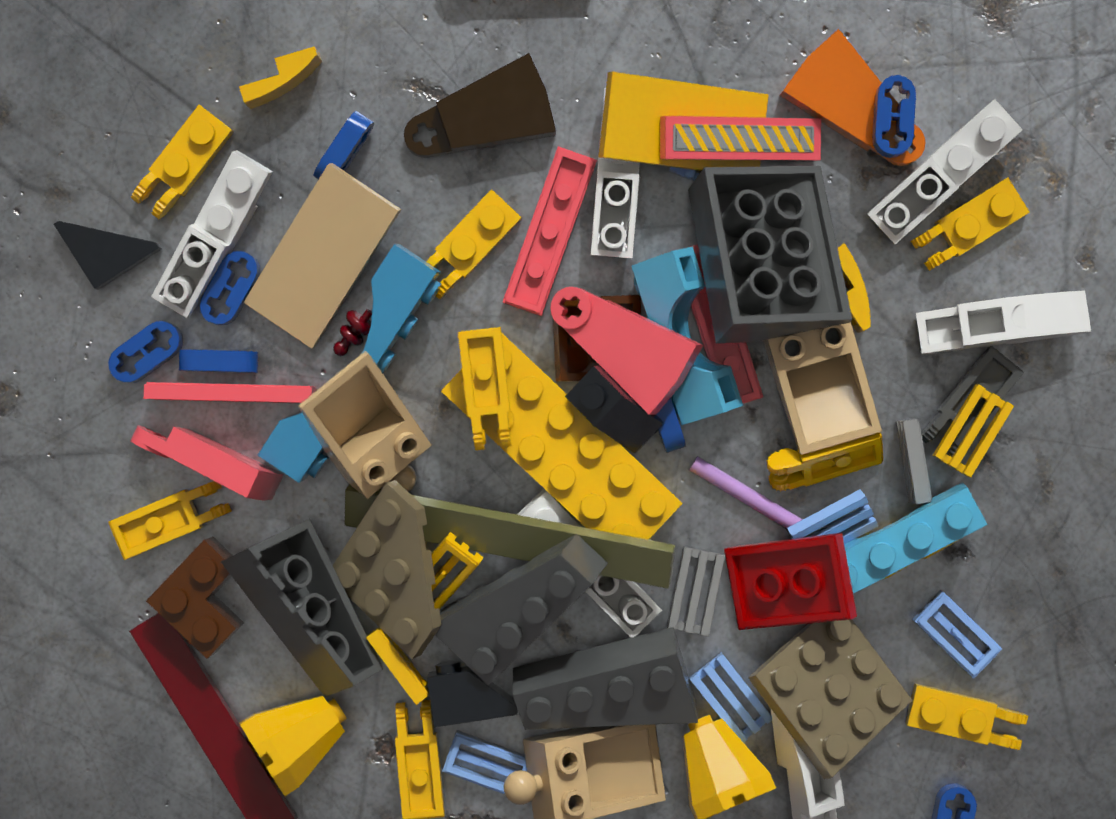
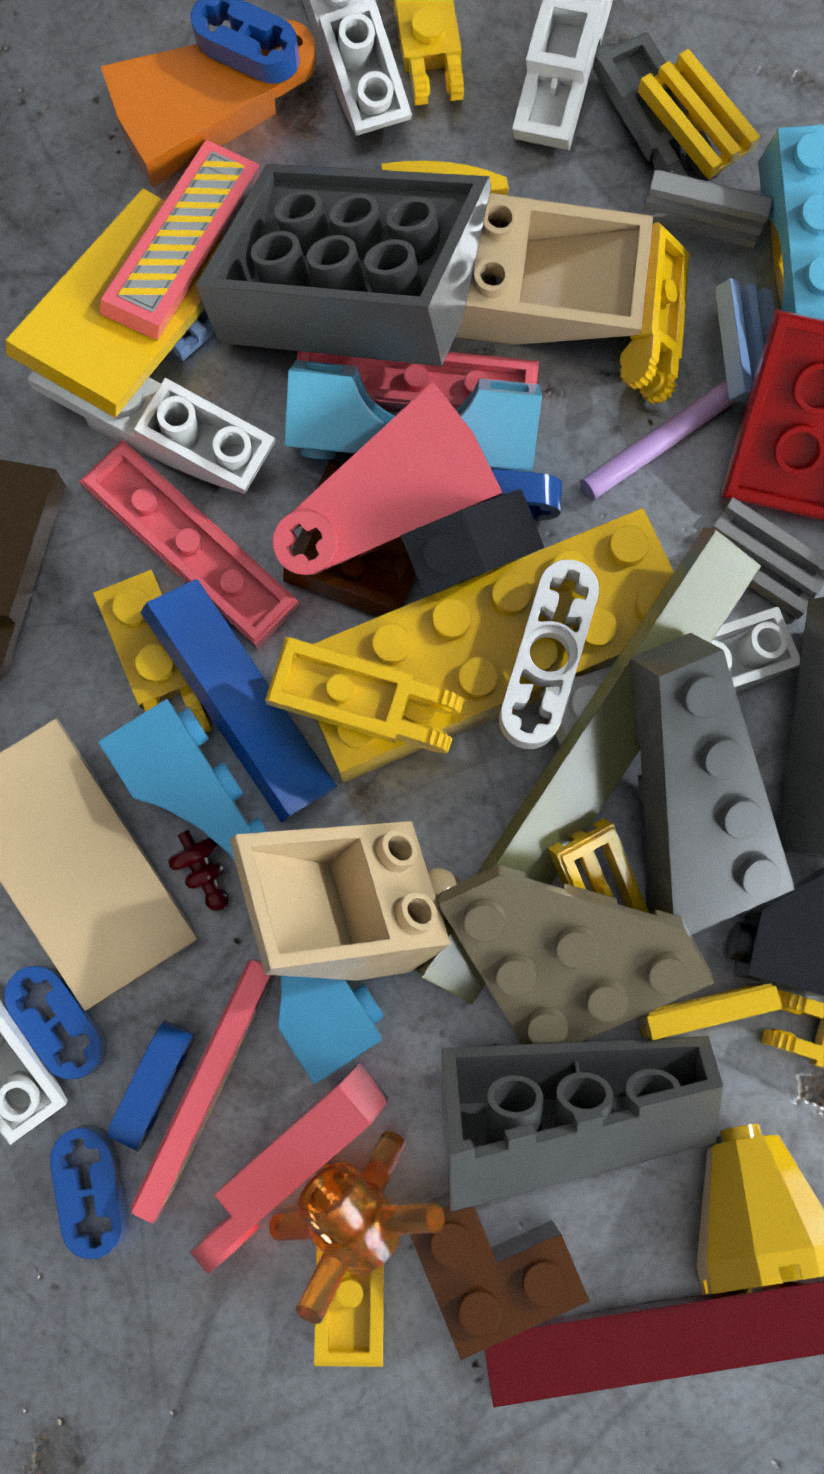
camera: 70 degrees left, 10 degrees down
none -> blue tile [140,579,337,823]
none -> clear orange bar [269,1131,444,1324]
none -> white beam [499,560,599,749]

